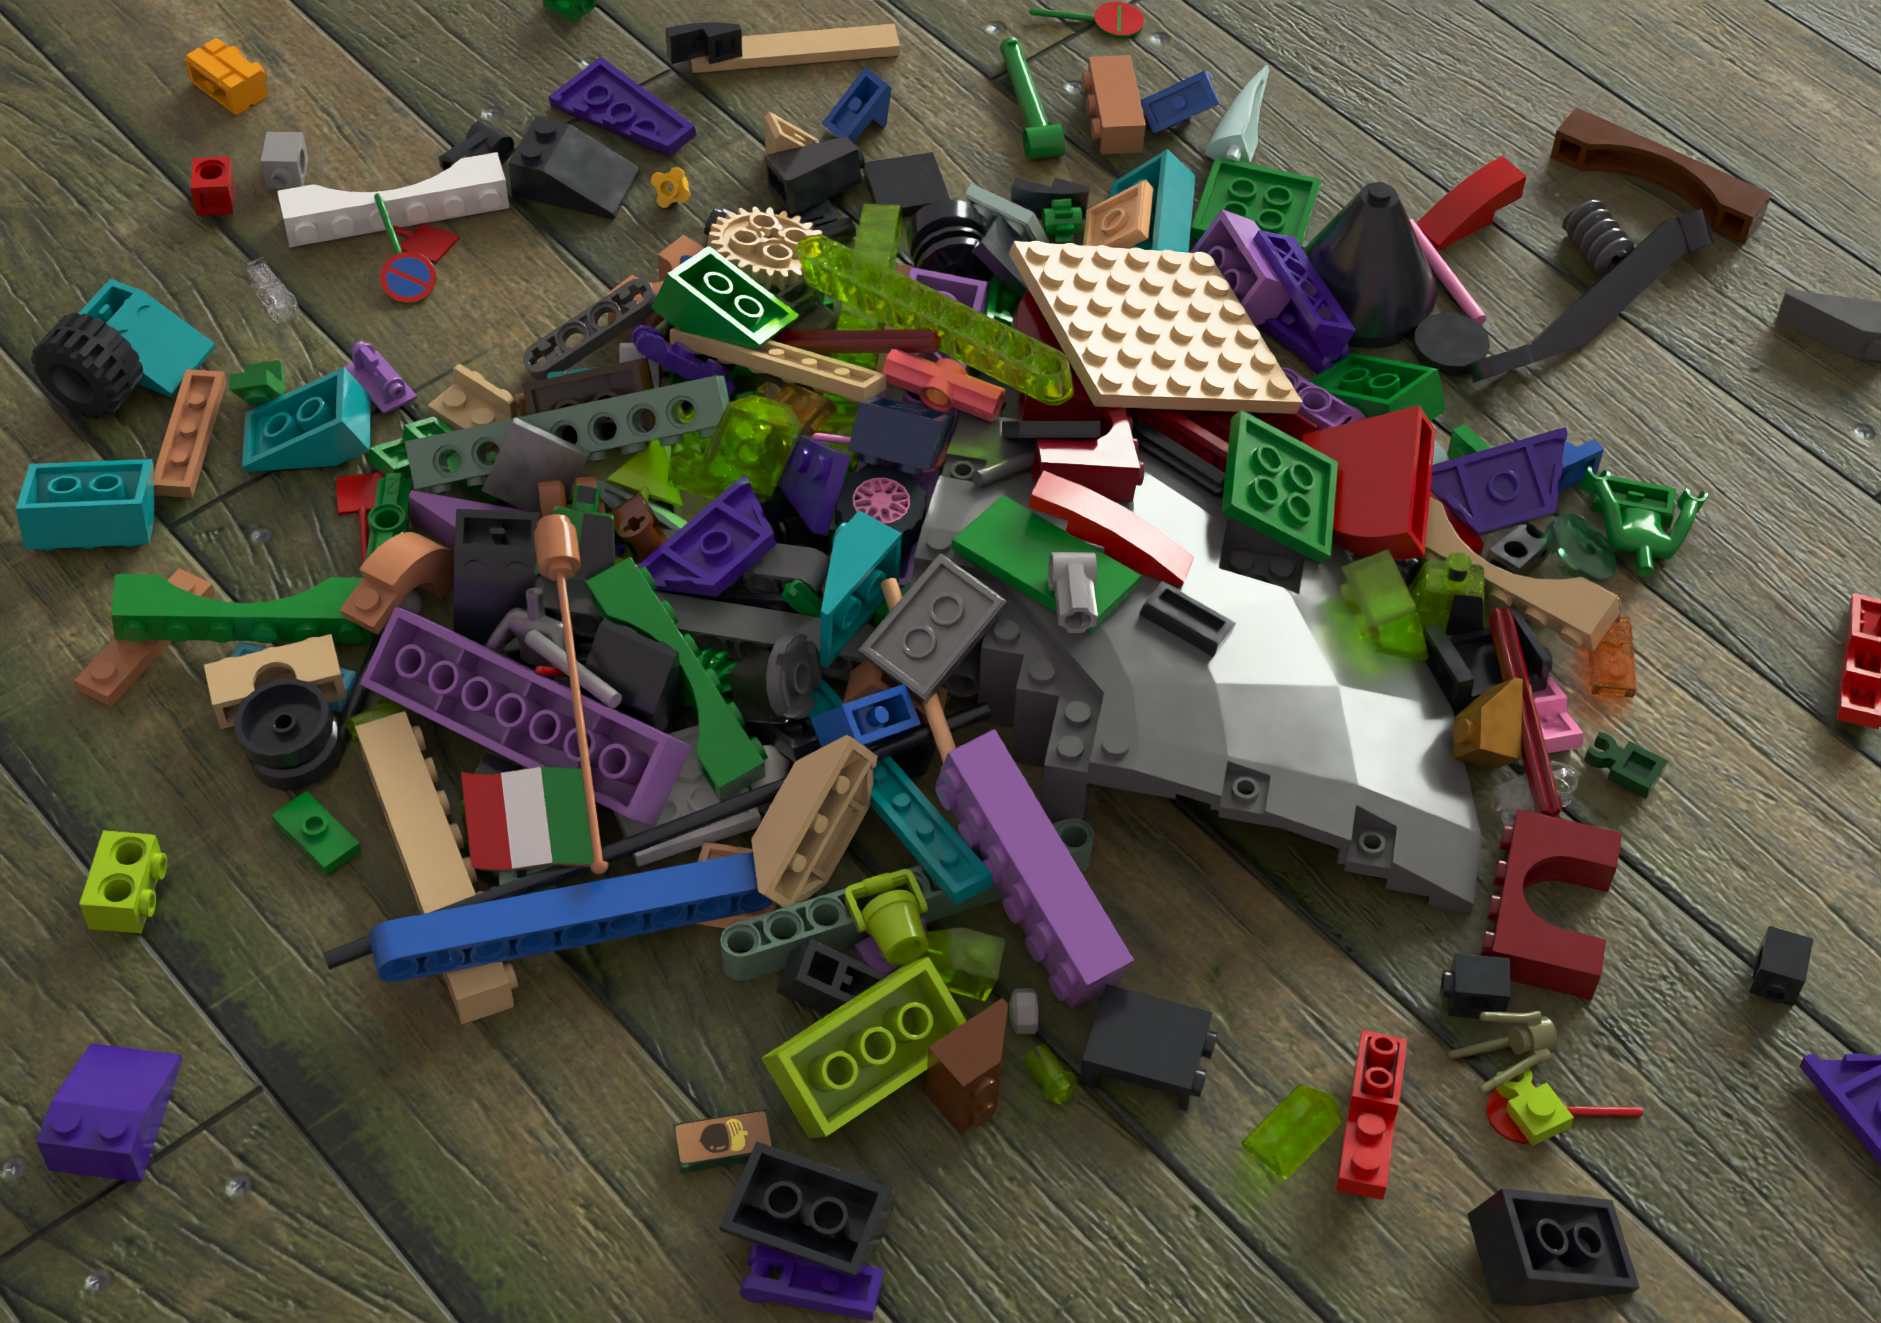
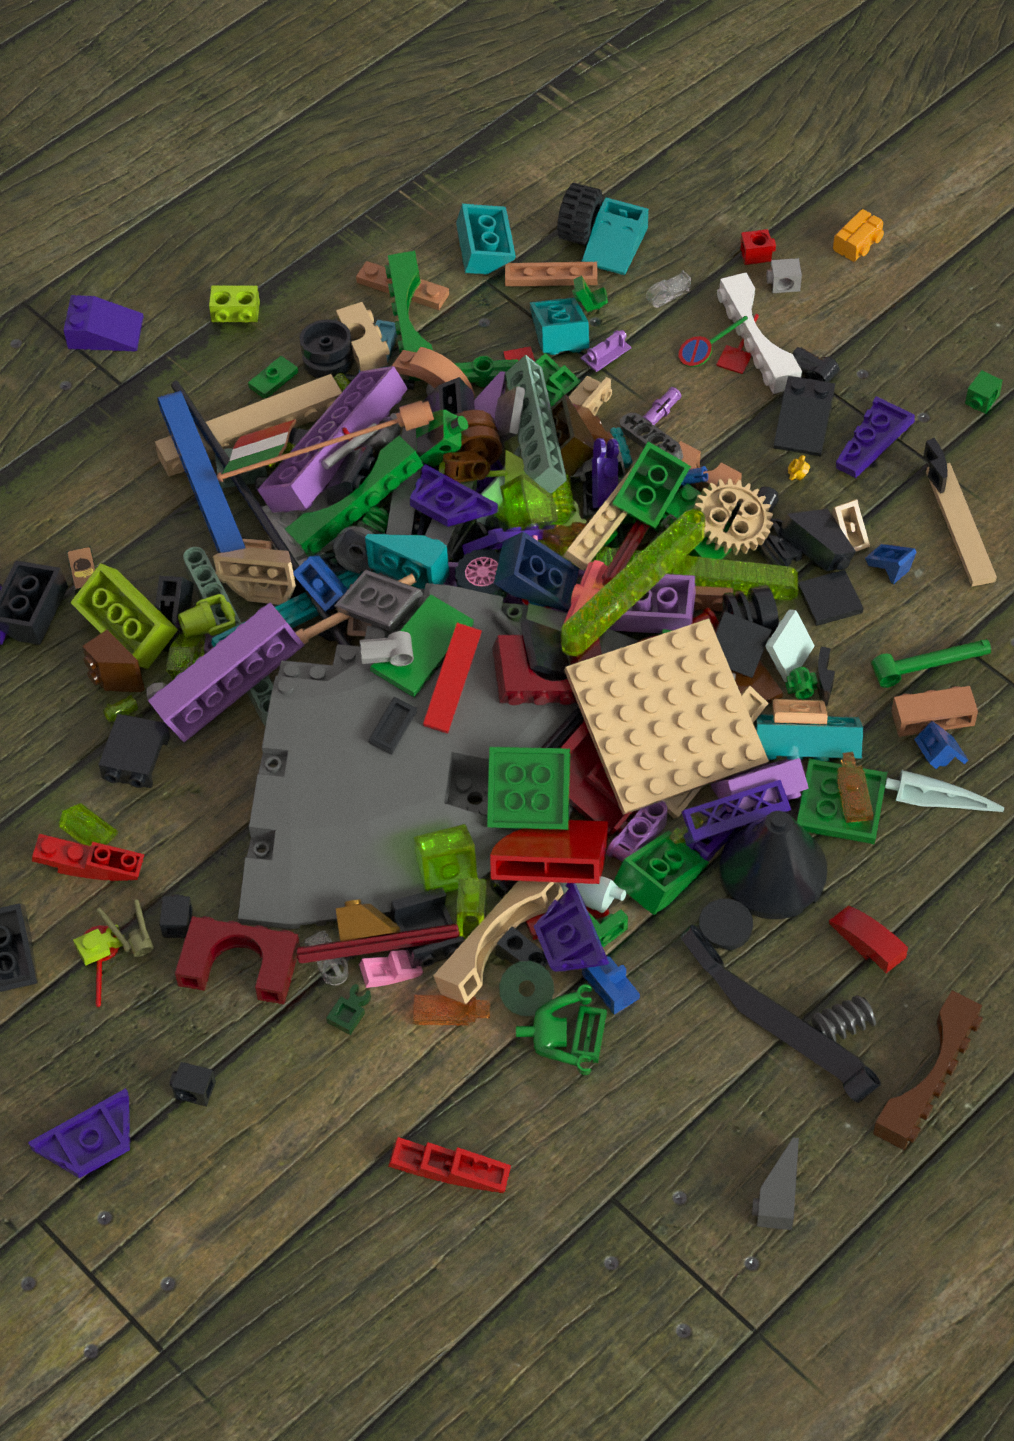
camera: 90 degrees right, 5 degrees up
bright pink bar [1409,219,1487,325] -> none
none -> medium lavender pin [643,387,682,425]
none -> clear neon green tile [669,815,704,844]
none -> clear orange hinge [837,752,874,823]

